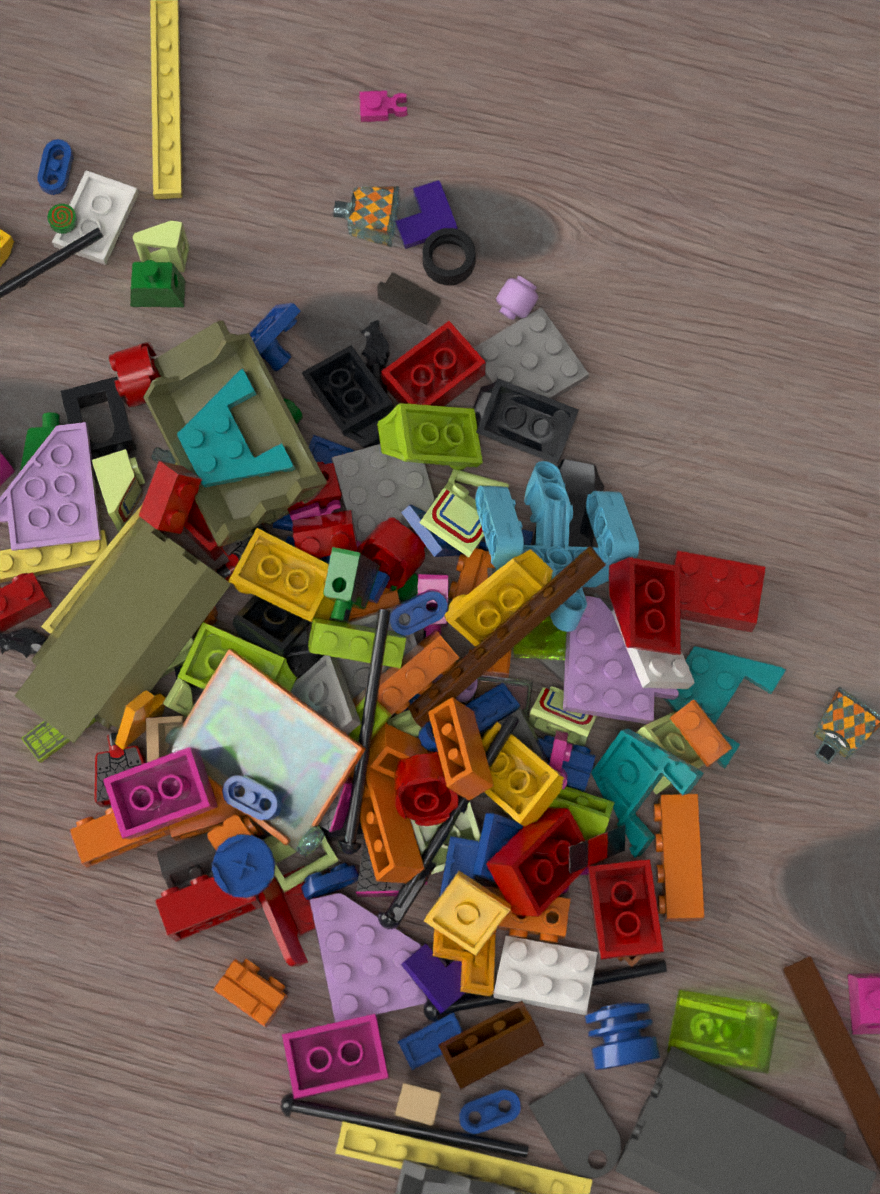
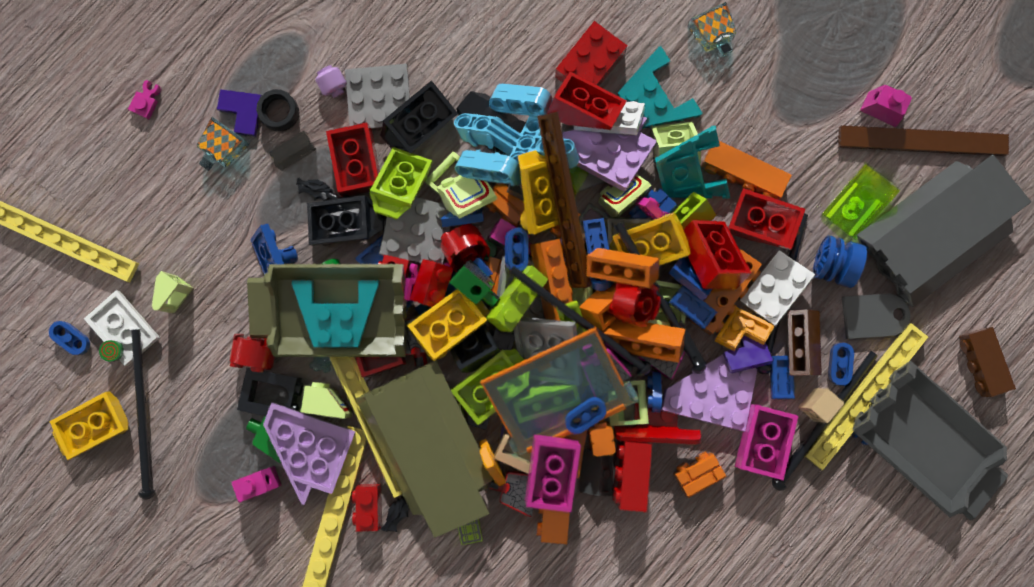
camera: 60 degrees left, 10 degrees up
green torso [130,260,186,308] -> none
red brick [138,461,202,534] -> none
yellowish green tile [163,678,194,717] -> none
blue tile [212,834,276,898] -> none
yellow tile [424,871,511,956] -> none
black sticker [569,825,626,874] -> none
orange brick [670,699,733,767] -> none

